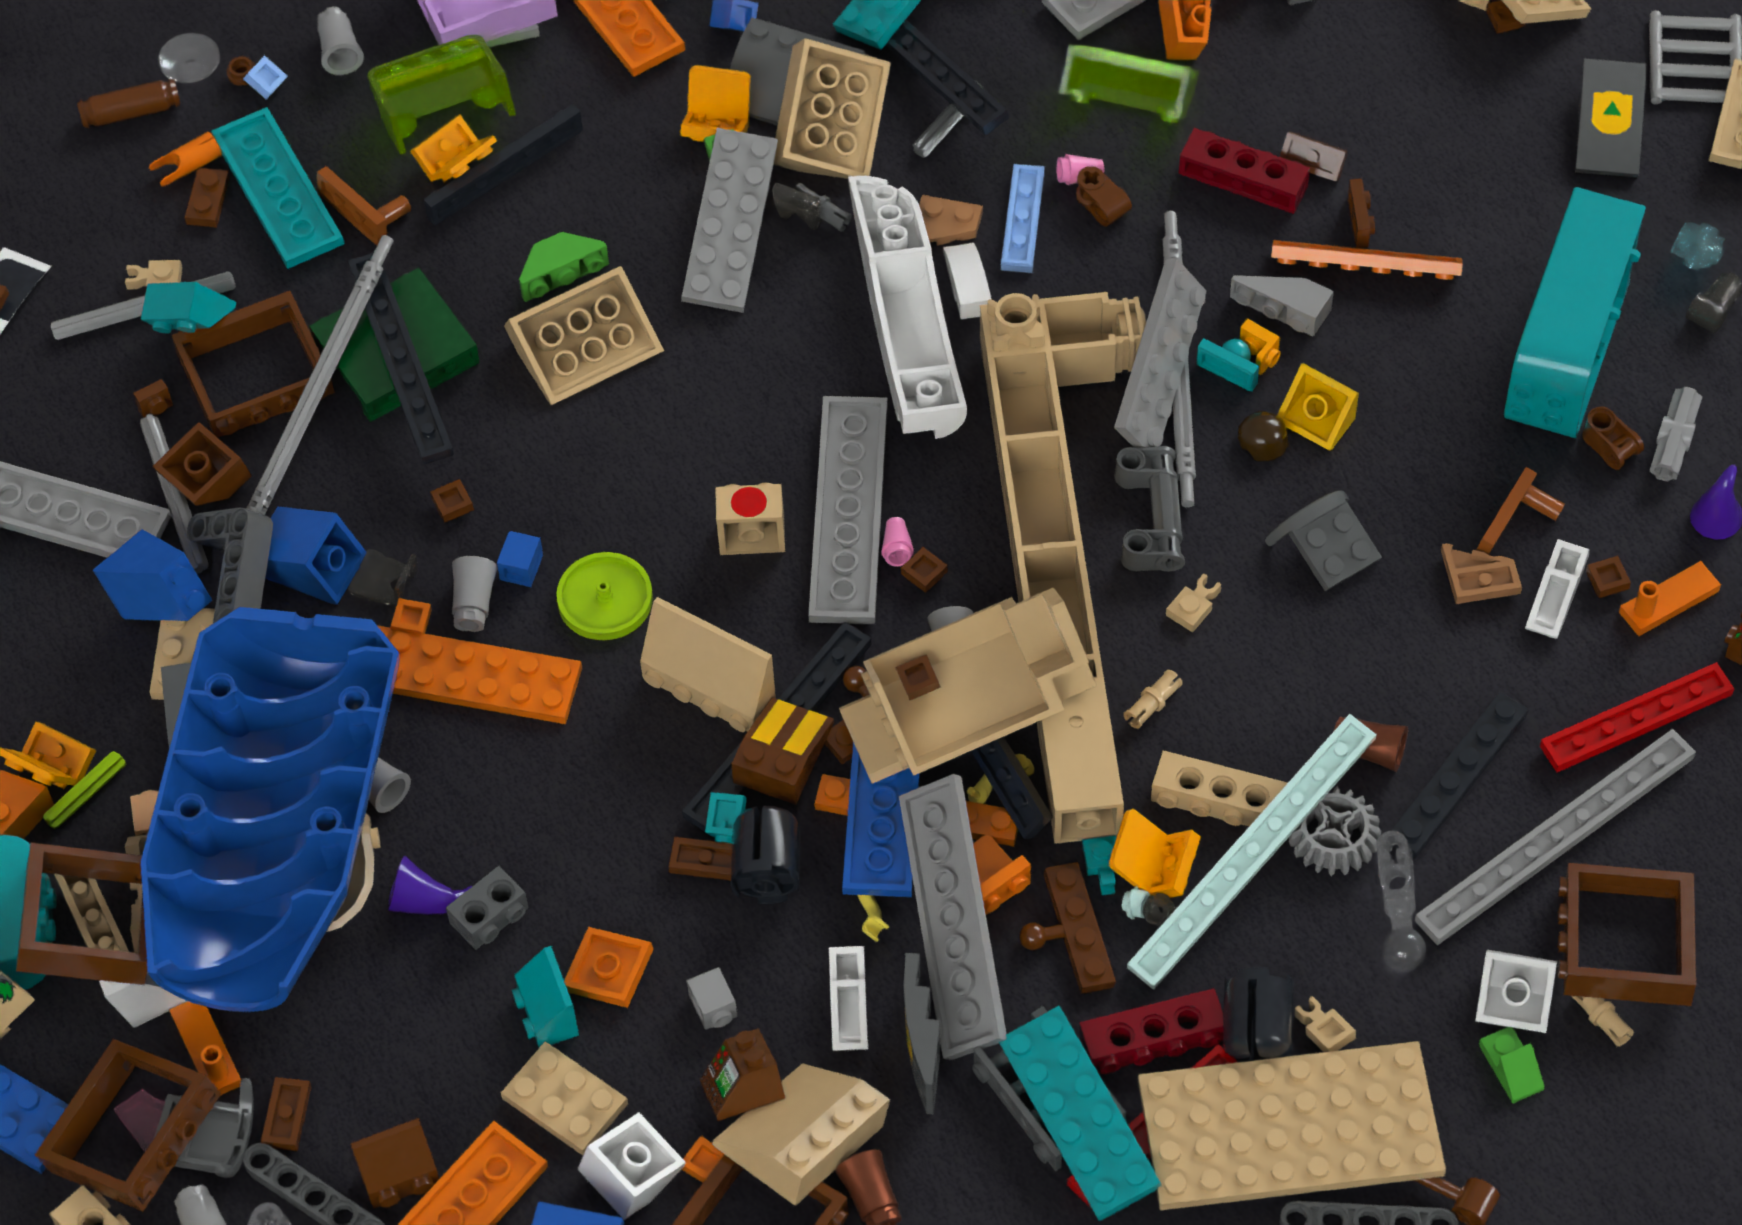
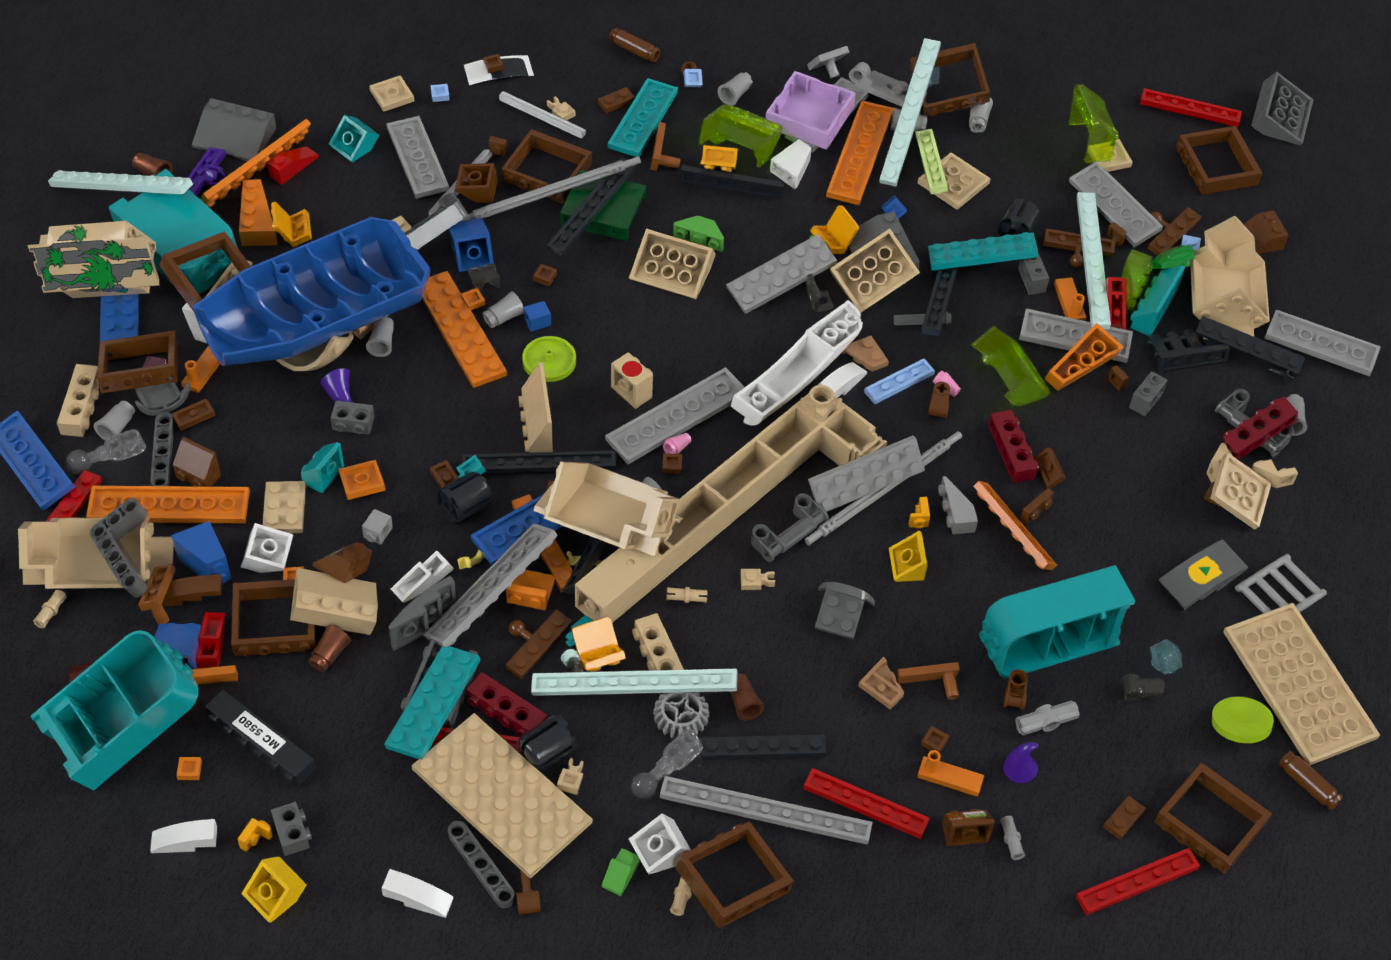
camera: 45 degrees right, 5 degrees down
lime axle [43,751,126,829] -> none
blue slope [93,529,212,621] -> none
teal slope [141,282,236,333] -> none
orange piece [149,132,222,186] -> none
clear dish [159,33,220,83] -> none
reddish brown slope [732,697,834,805] -> none
dark grey pin [790,183,852,232] -> none
reddish brown plate [895,654,941,700] -> none
teal tile [1197,338,1259,392] -> none
dark brown hair [1238,411,1288,461] -> none
white slope [1525,539,1589,639] -> none
none -> white slope [770,139,811,189]

